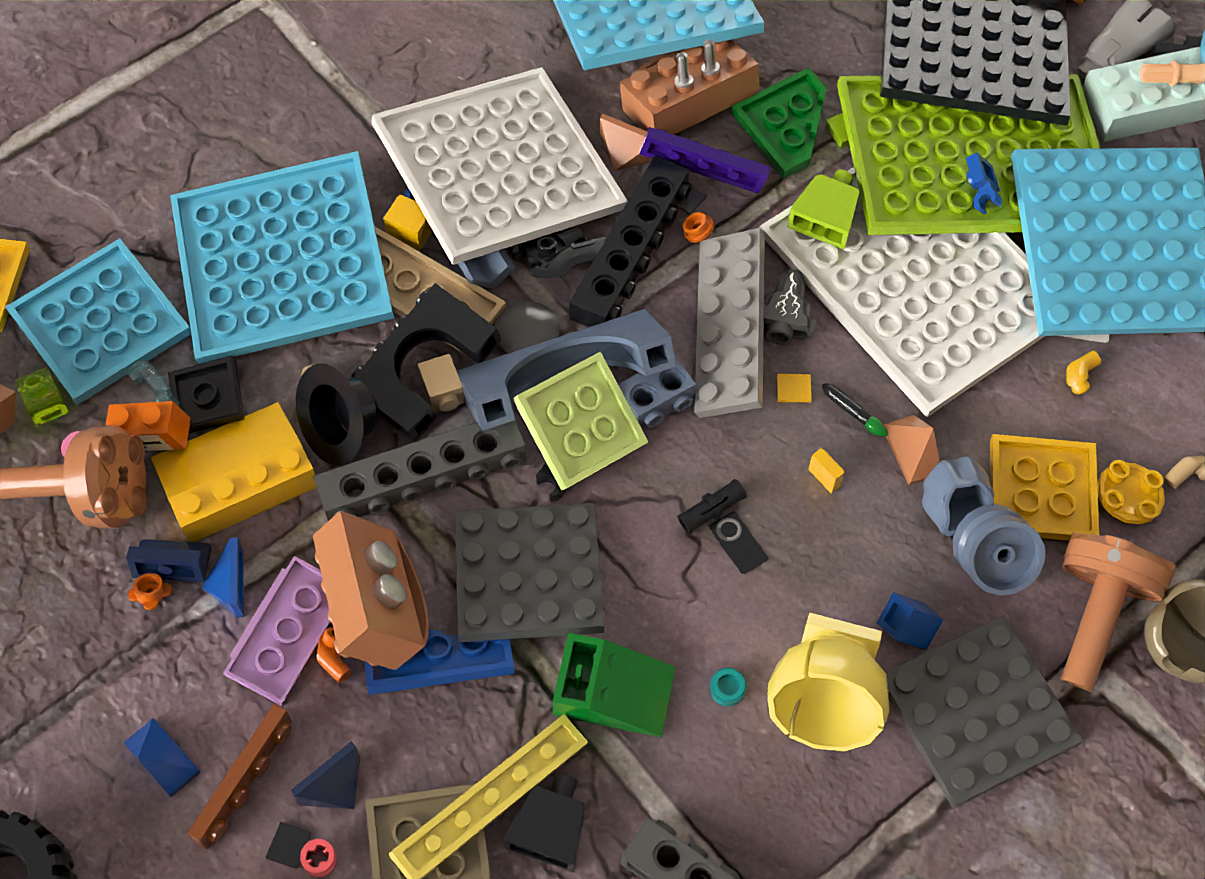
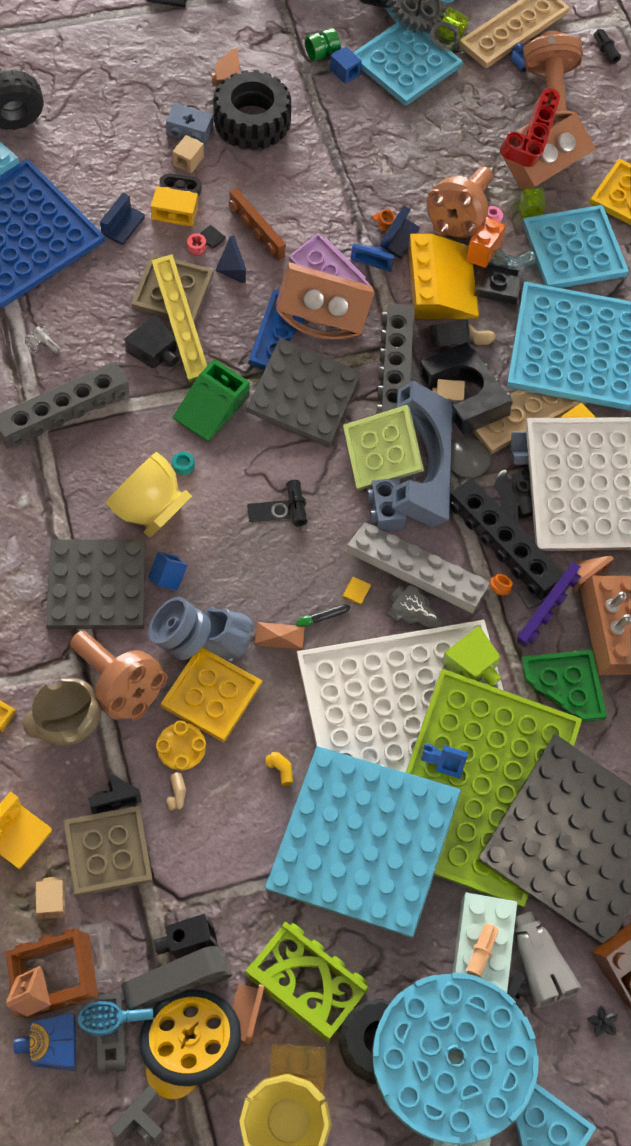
camera: 110 degrees right, 0 degrees up
blue slope [124,718,200,797] -> none
yellow tile [808,448,845,494] -> none

